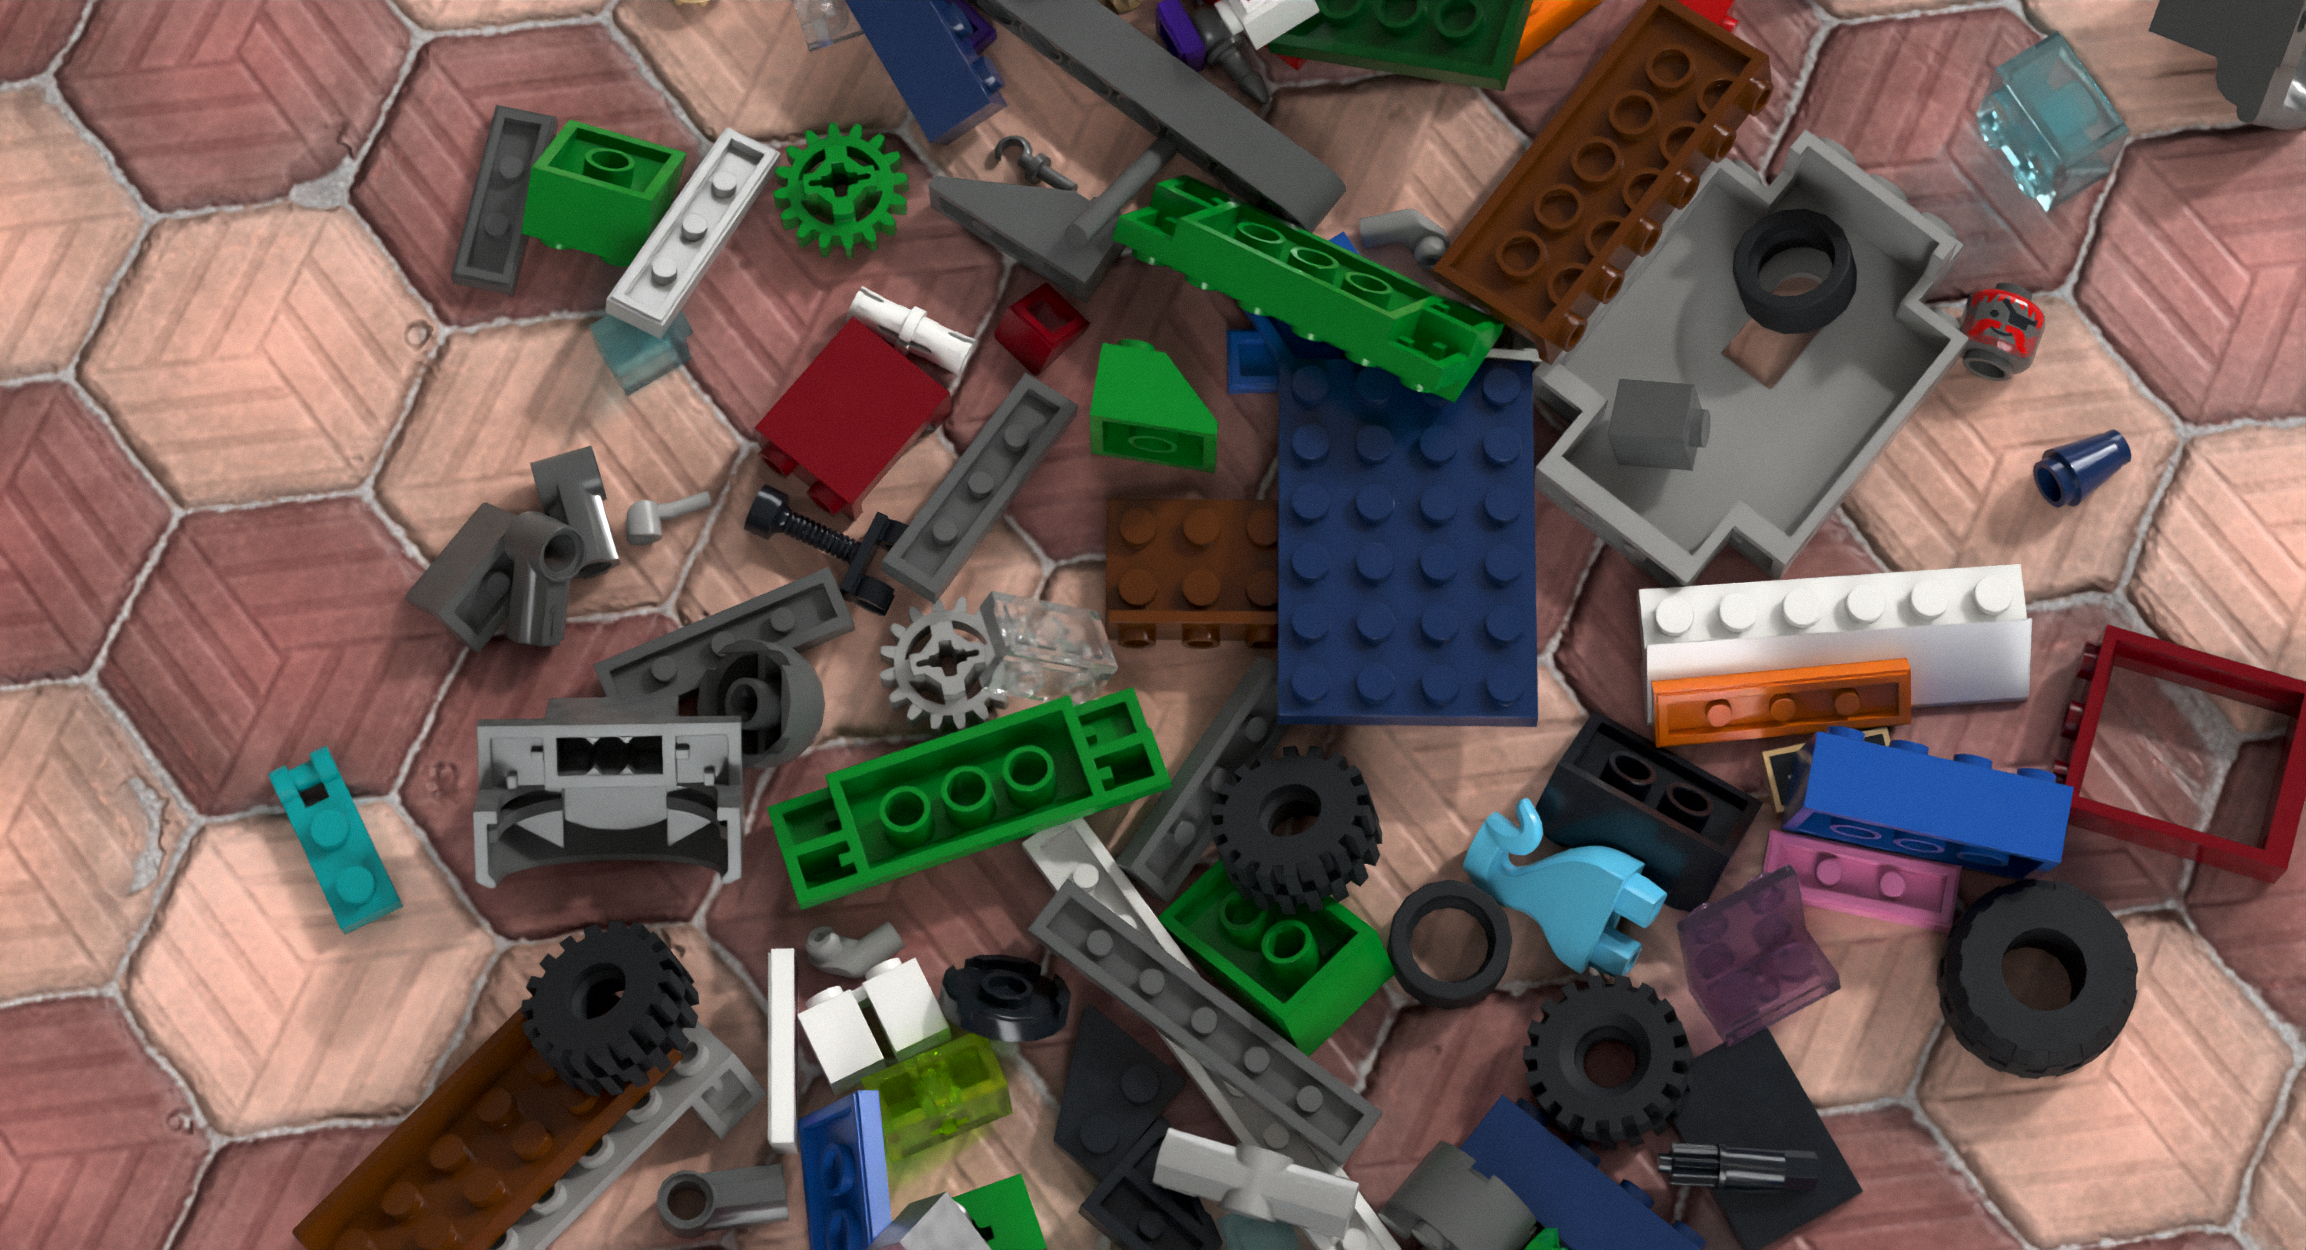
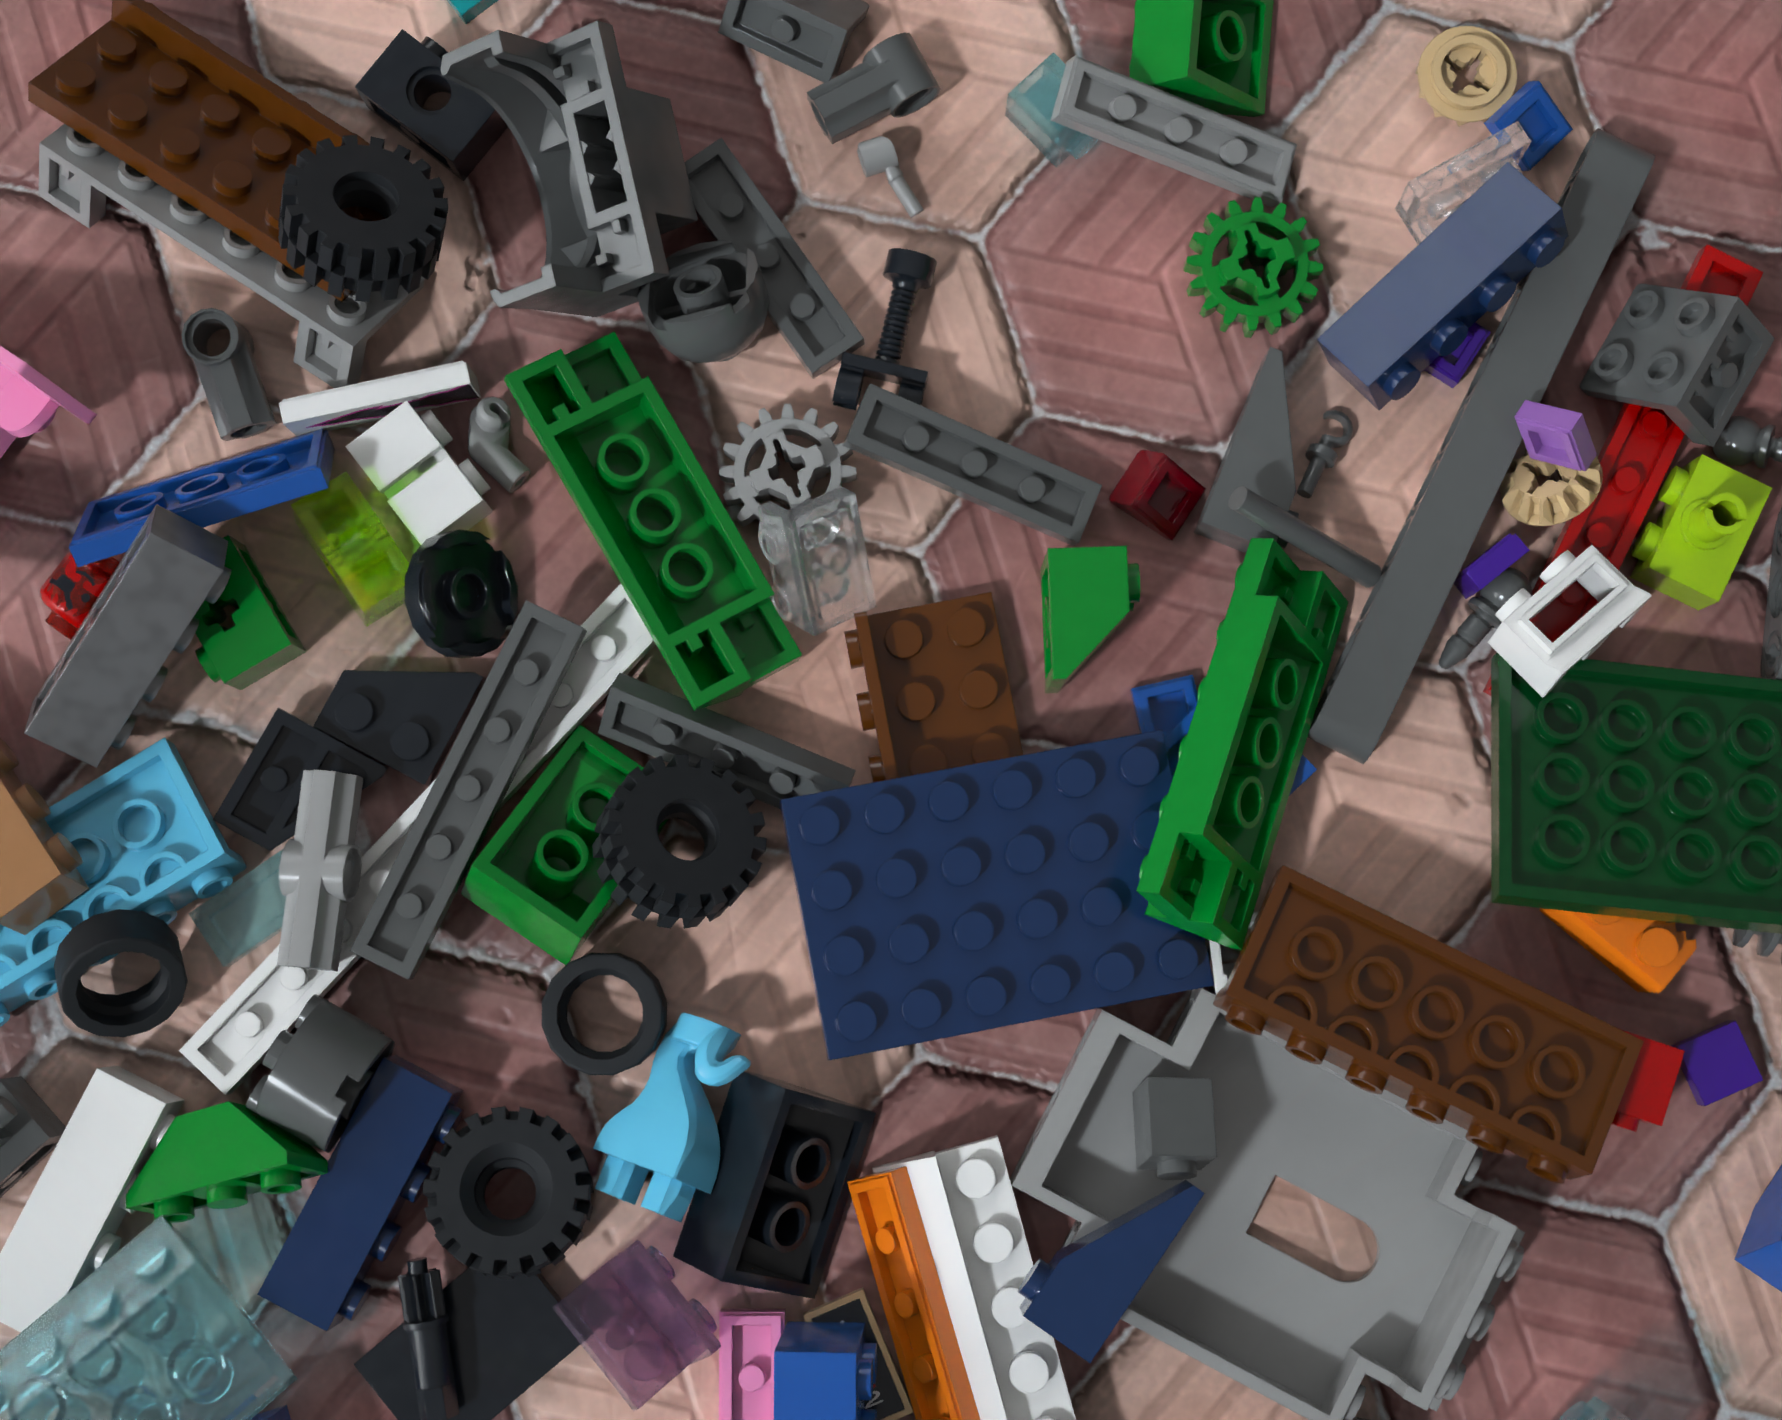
camera: 80 degrees right, 10 degrees up
dark grey piece [504,510,587,647] -> none
dark red panel [755,316,952,522] -> none
white pin [845,286,976,376] -> none
light grey arm [1359,209,1450,270] -> none
black tyre [1733,209,1857,334] -> none
none -> black brick [355,29,508,181]
none -> dark blue slope [1018,1180,1205,1363]

